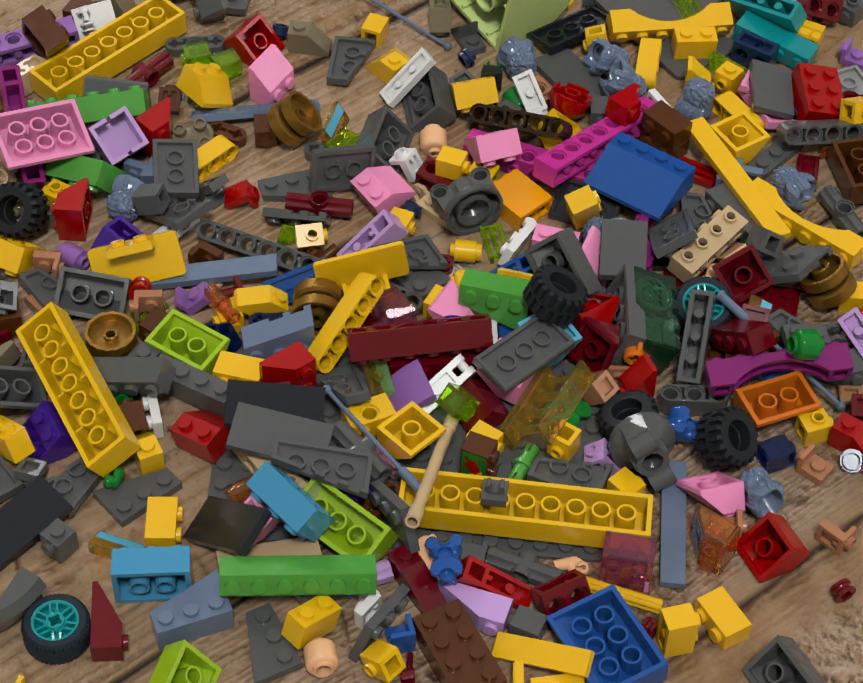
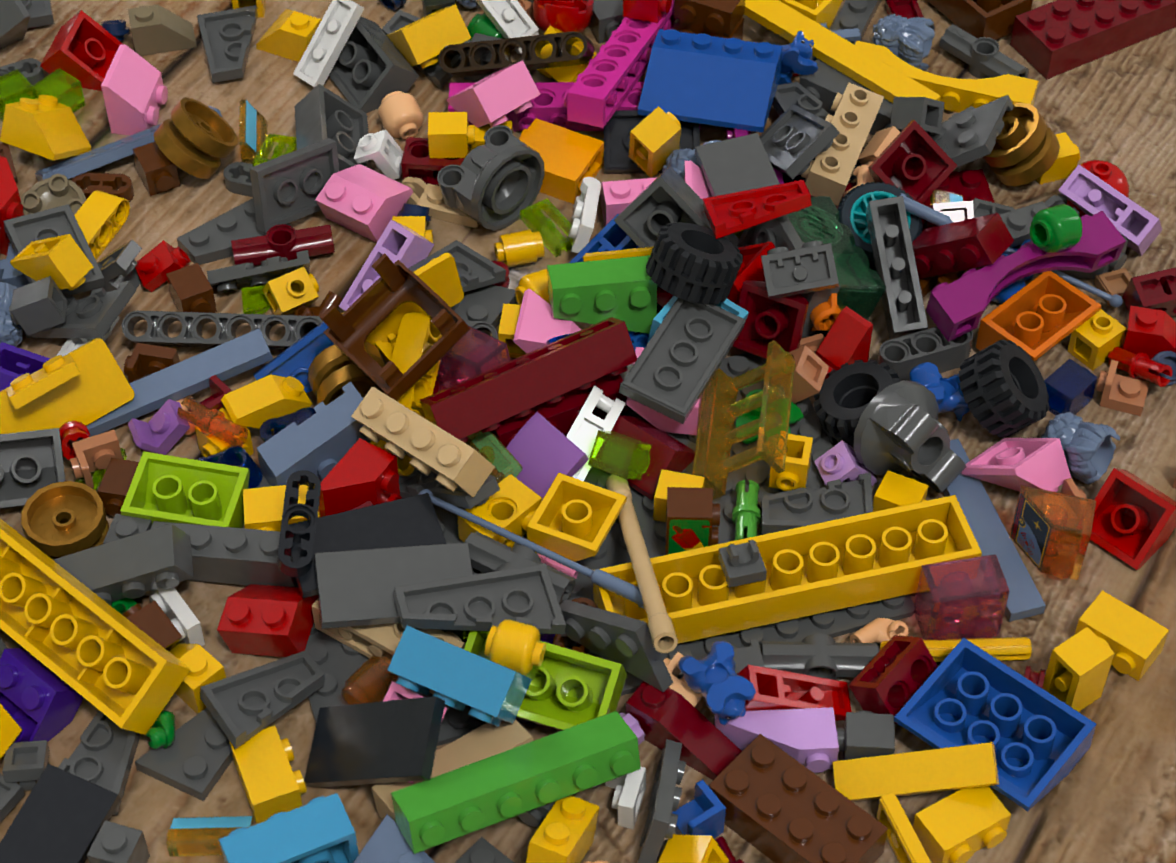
camera: 20 degrees left, 0 degrees up
none -> yellow slope [10,234,94,291]
none -> reddish brown brick [166,263,217,313]
none -> dark grey wing [200,650,325,749]
none -> black beam [277,470,321,577]
none -> reddish brown piece [319,253,471,402]
none -> tan brick [351,386,495,498]
none -> yellow head [484,619,546,676]
none -> red wing [703,180,812,239]
none -> dark grey bracket [761,241,839,300]
none -> blue animal [772,31,818,85]
none -> red axle [1107,347,1173,387]

